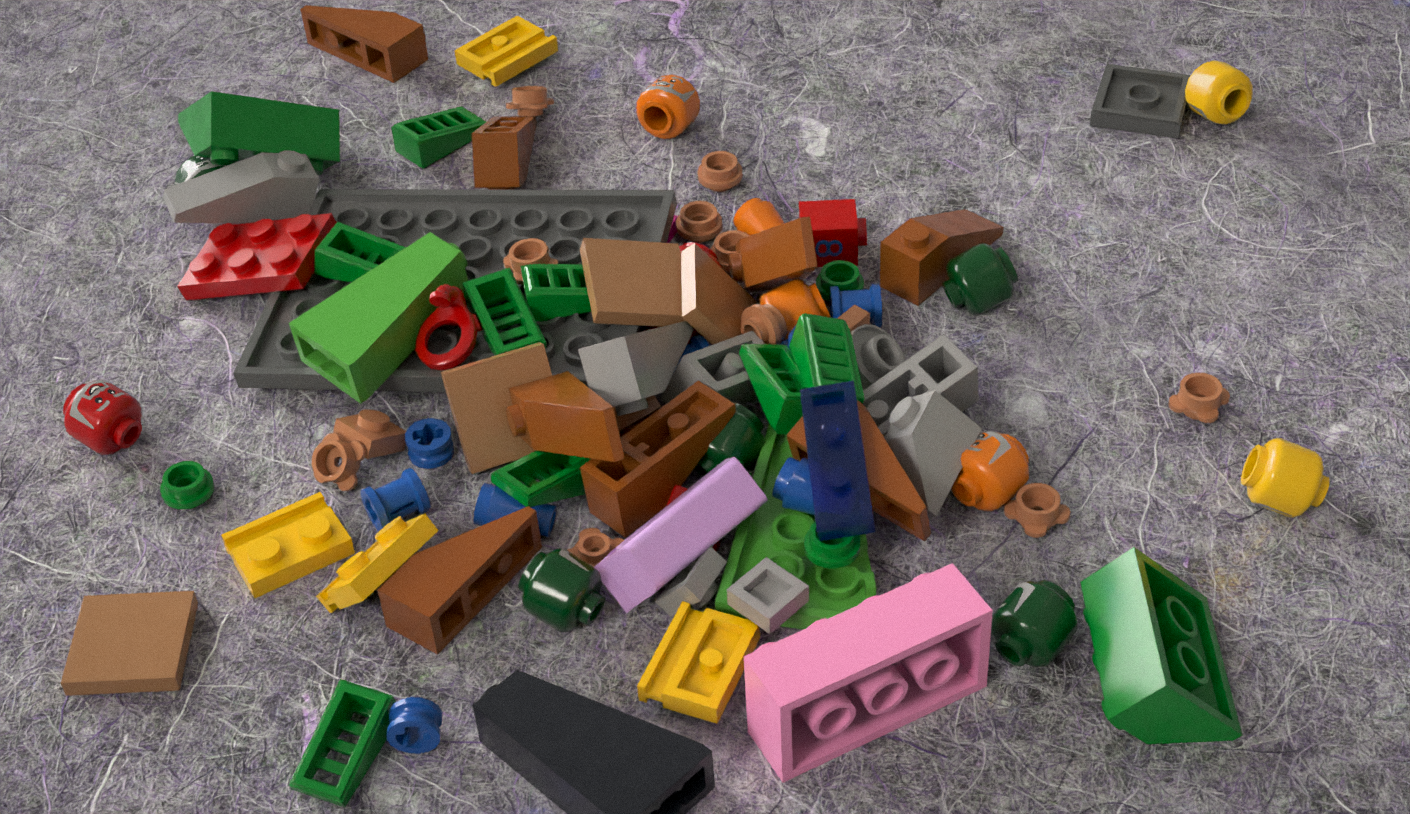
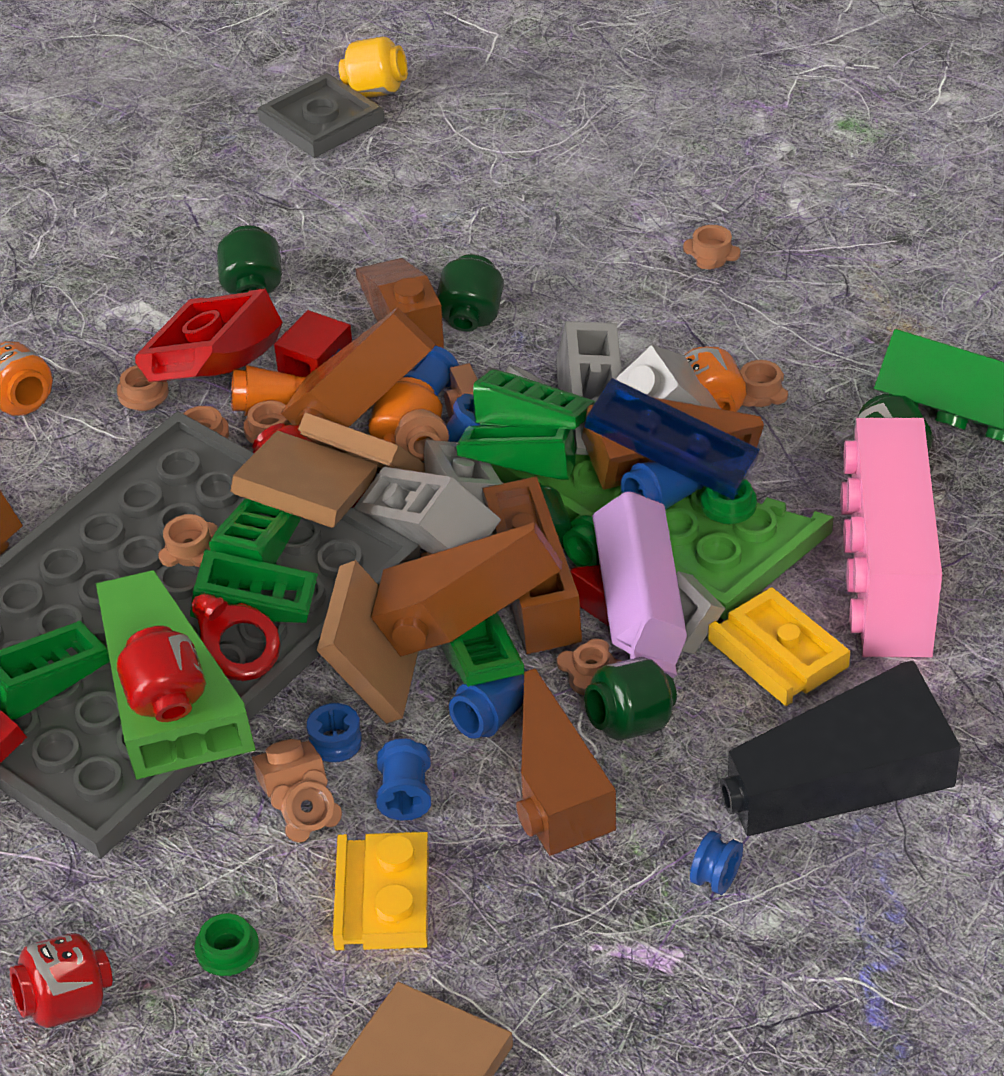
camera: 60 degrees left, 0 degrees up
green slope [288,679,396,807] -> none
yellow plate [316,514,439,613] -> none
light grey plate [727,557,809,634] -> none
yellow head [1241,438,1330,518] -> none
none -> red head [117,626,206,722]
none -> red slope [135,289,283,382]
none -> dark green head [217,225,282,294]

